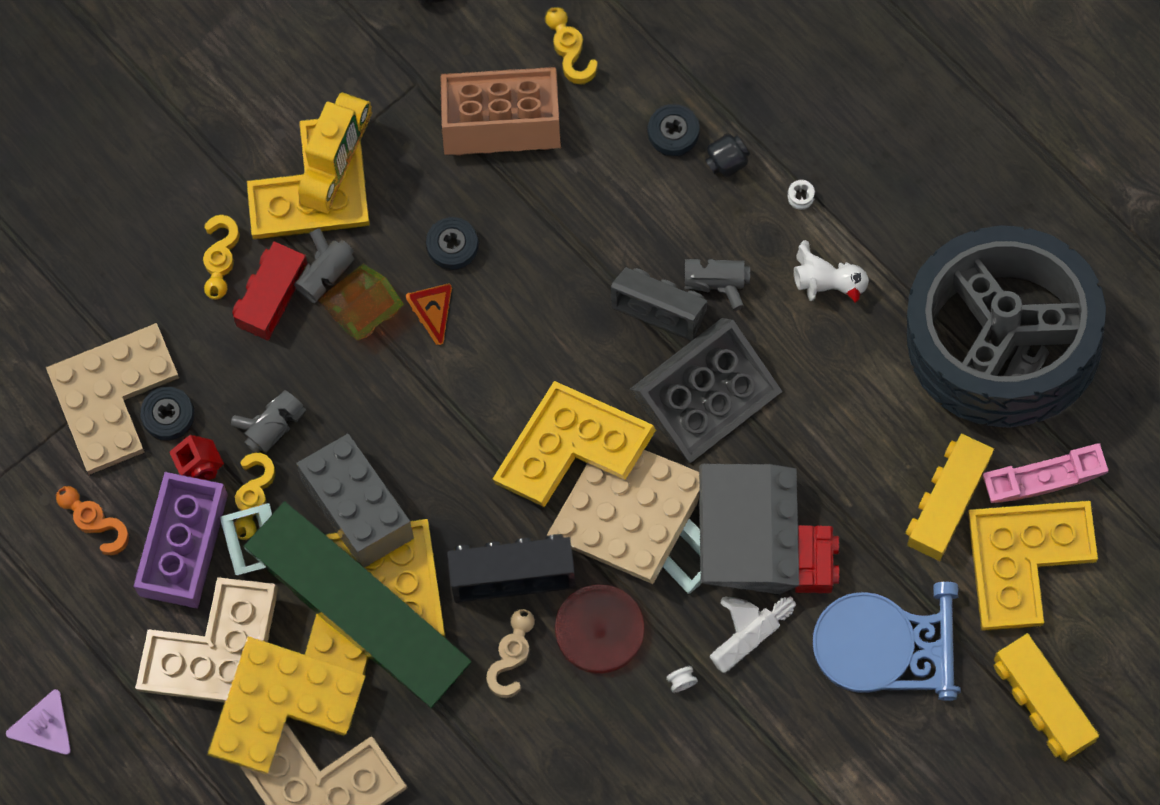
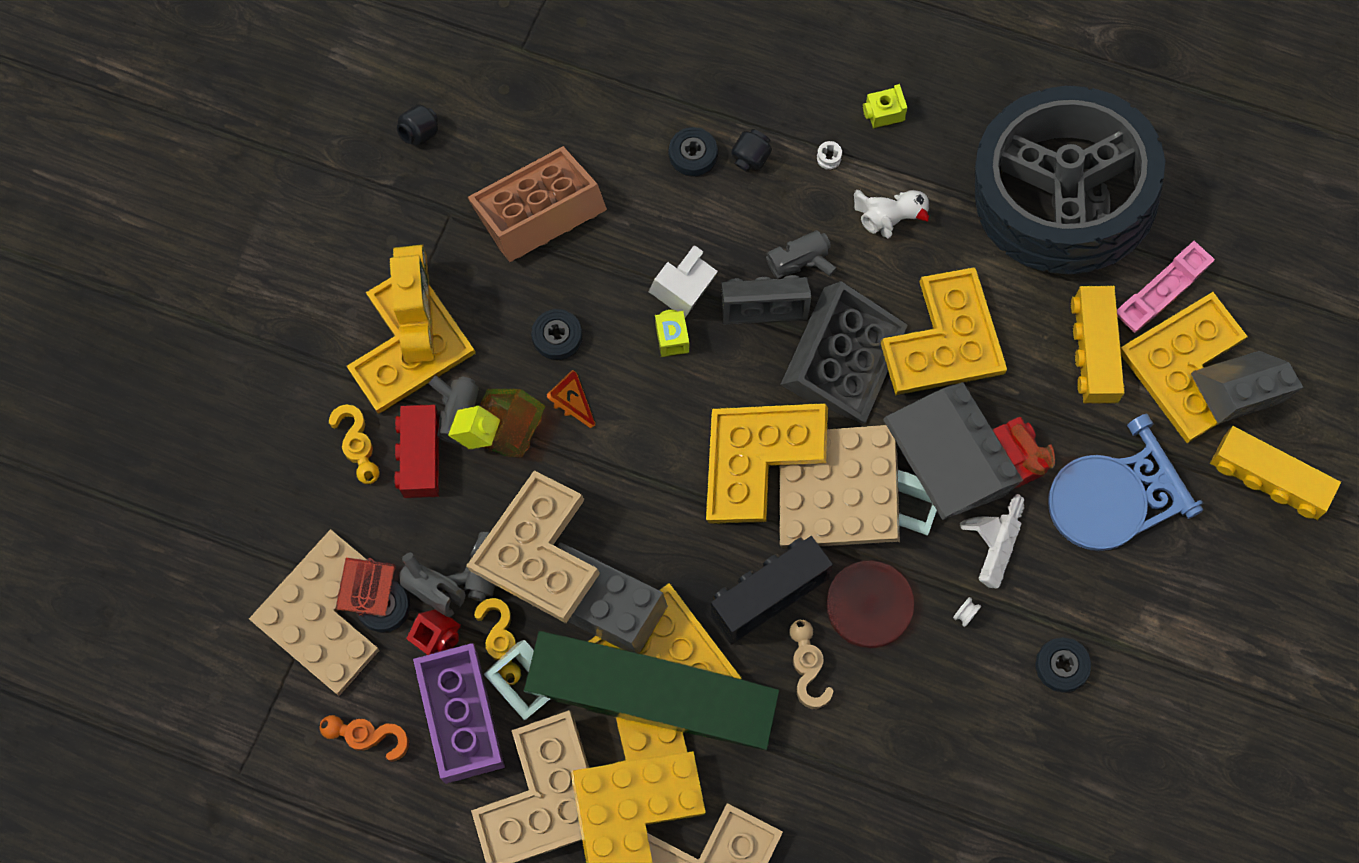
camera: 30 degrees left, 0 degrees up
yellow piece [545,7,597,84] -> none
none -> clear red piece [336,558,395,616]
none -> dark grey piece [399,552,466,617]
none -> neon yellow brick [448,406,500,449]
none -> tan plate [467,471,600,623]
none -> white plate [649,245,718,318]
none -> neon yellow brick [655,310,689,357]
none -> neon yellow brick [863,84,907,128]
none -> yellow plate [881,267,1007,395]
none -> clear orange bar [1011,424,1055,475]
none -> black bush [1035,637,1091,693]
none -> dark grey slope [1191,351,1303,424]

